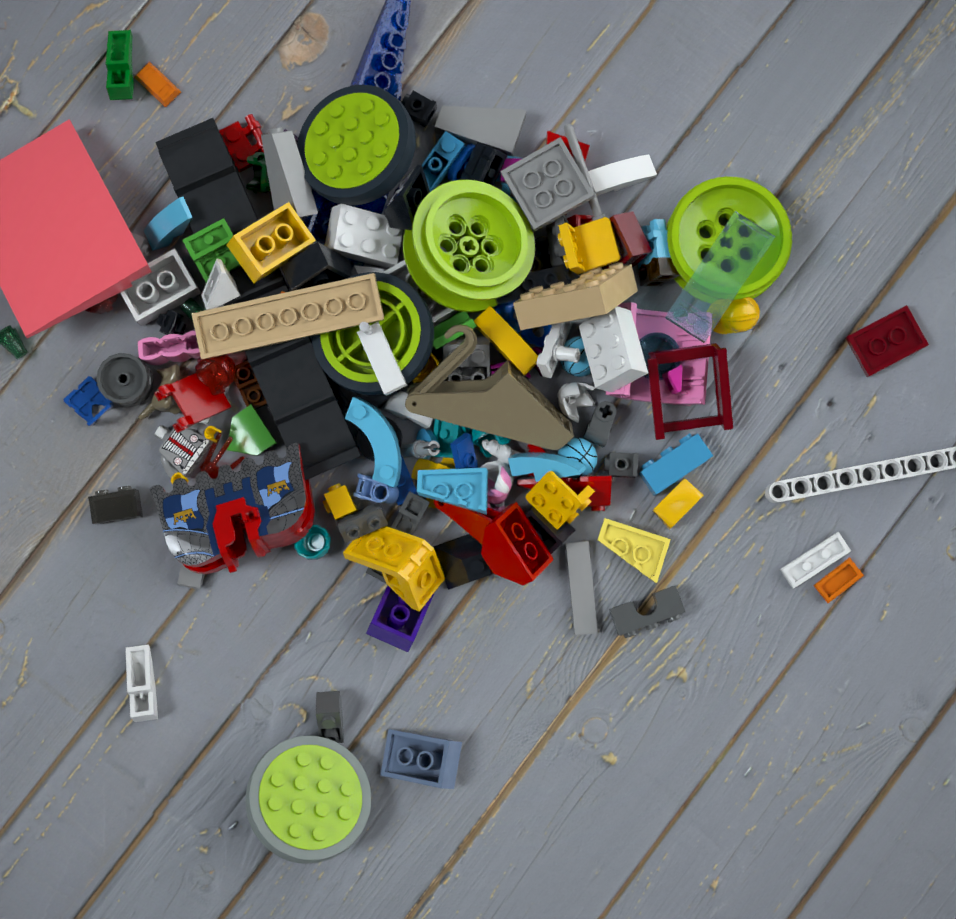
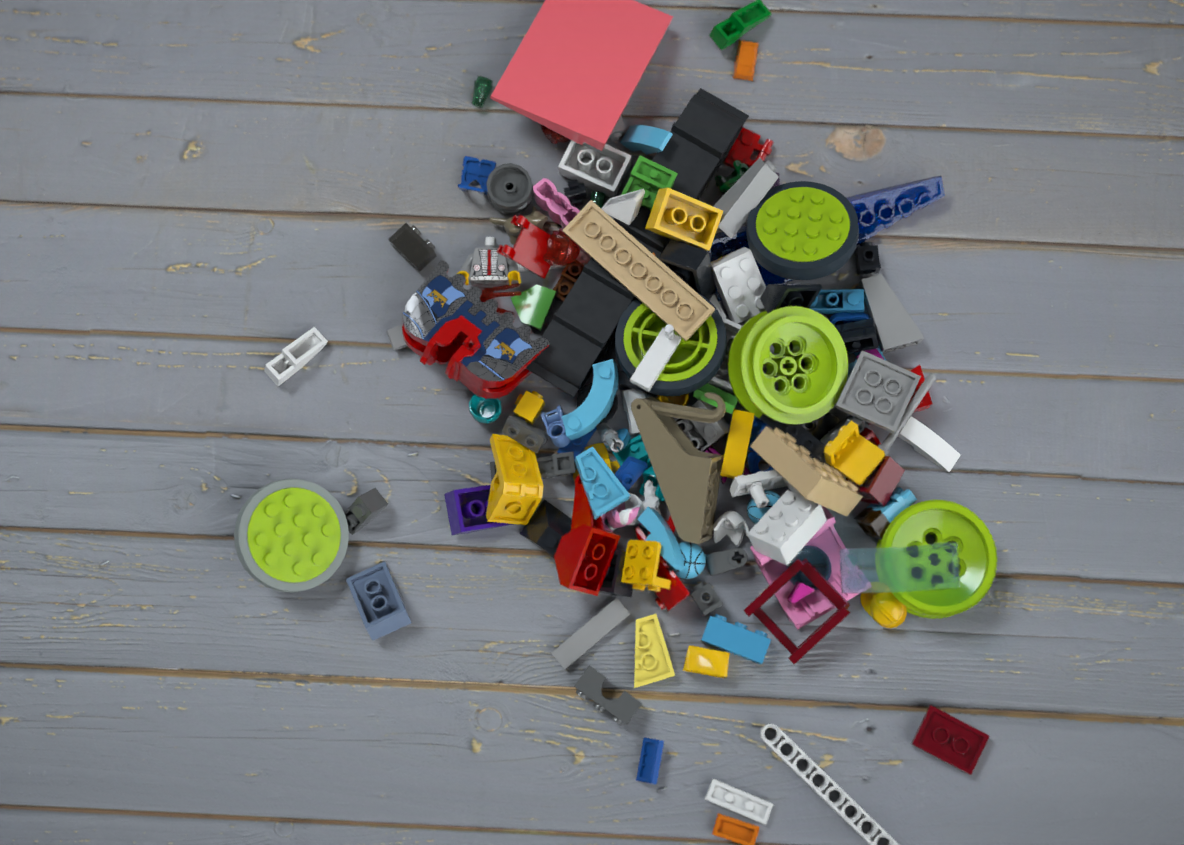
camera: 60 degrees right, 5 degrees down
none -> blue plate [636,737,664,785]

